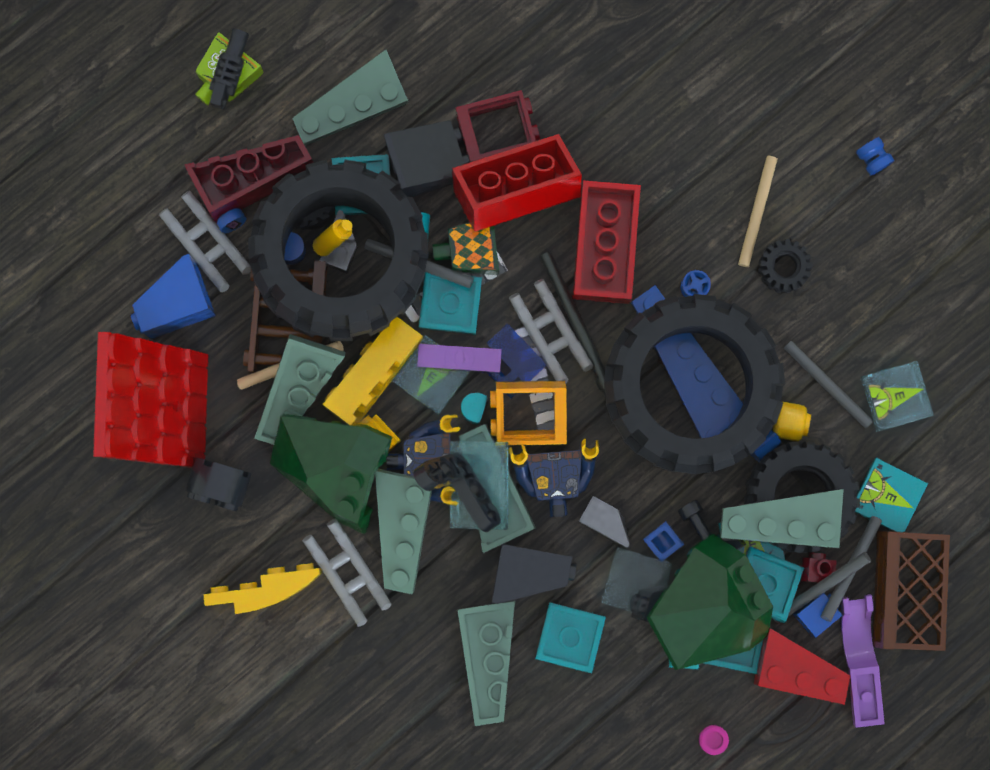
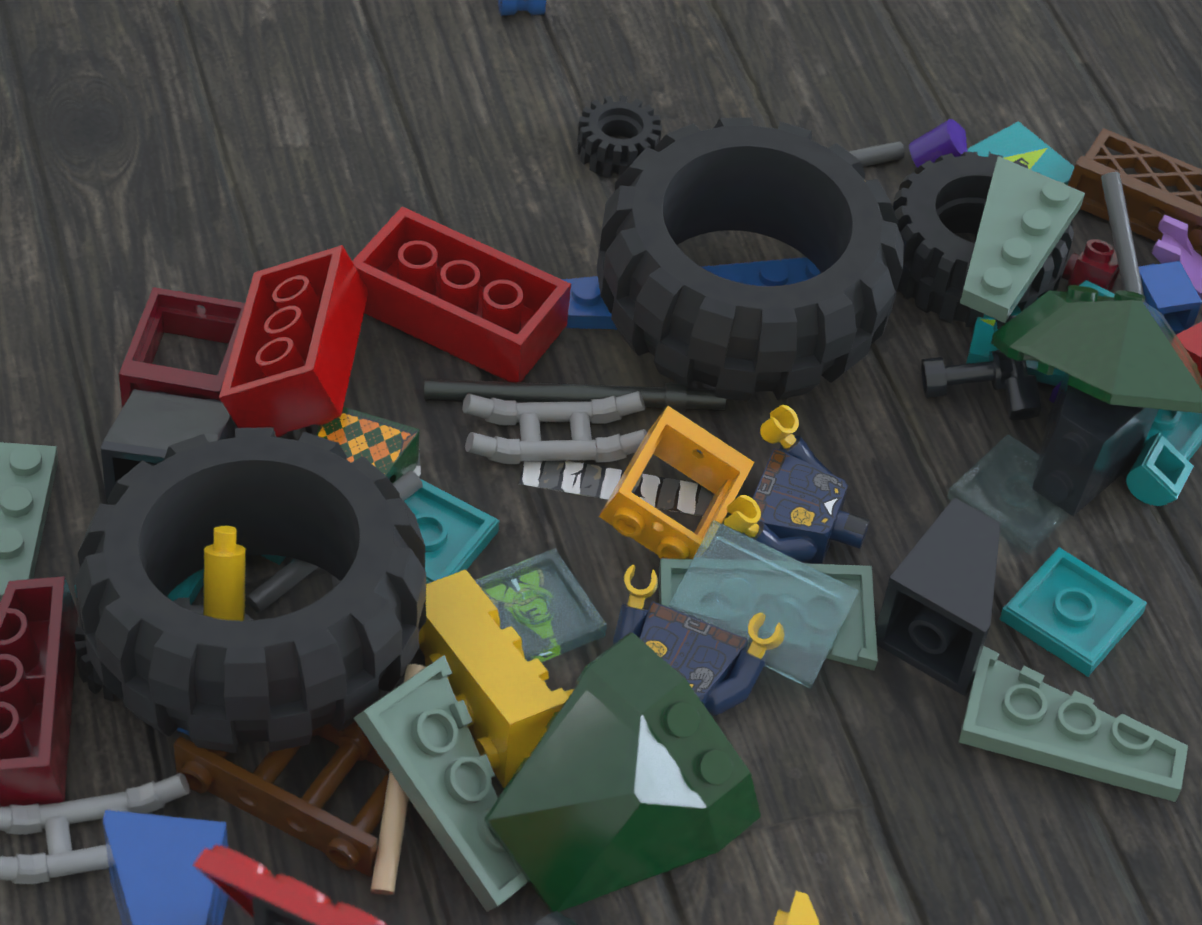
camera: 65 degrees left, 35 degrees down
blue tile [217,208,247,233] -> none
light grey piece [302,518,392,627] -> none
sand green wing [375,469,432,594] -> none
black beam [413,453,501,532] -> none
medium lavender piece [417,344,502,372] -> none
teal brick [461,393,488,425] -> none
clear blue plate [481,323,547,399] -> none
flat silver slope [579,496,632,550] -> none
blue brick [643,521,684,562] -> none
blue wheel [680,270,711,297] -> none
tan bar [738,156,777,267] -> none
dark grey bar [820,516,882,622] -> none
clear light blue tile [861,361,934,432] -> none
none -> dark purple brick [909,119,968,167]

